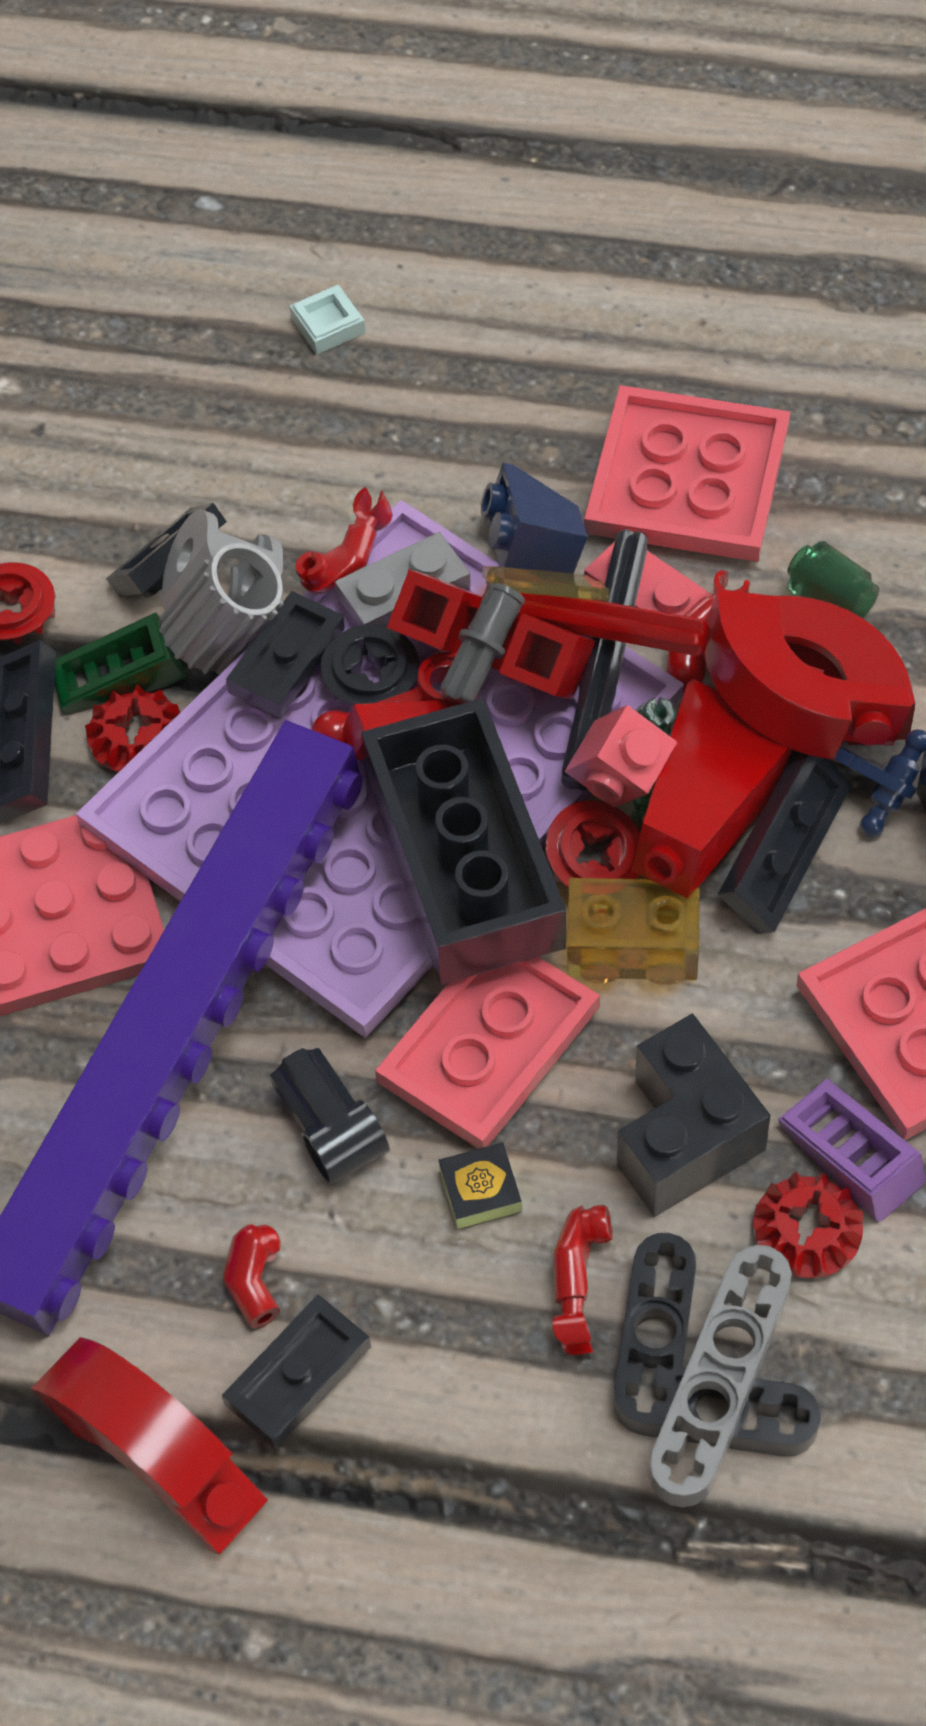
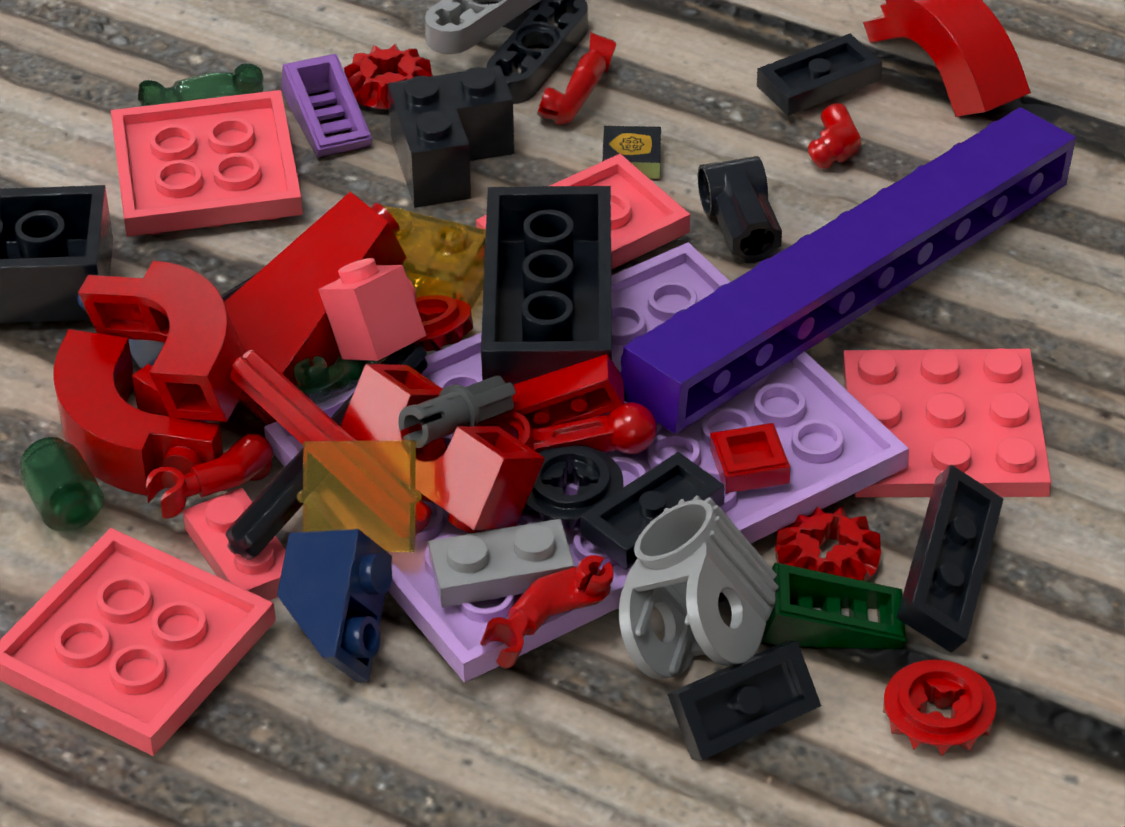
camera: 165 degrees left, 15 degrees down
none -> red tile [710,423,790,494]

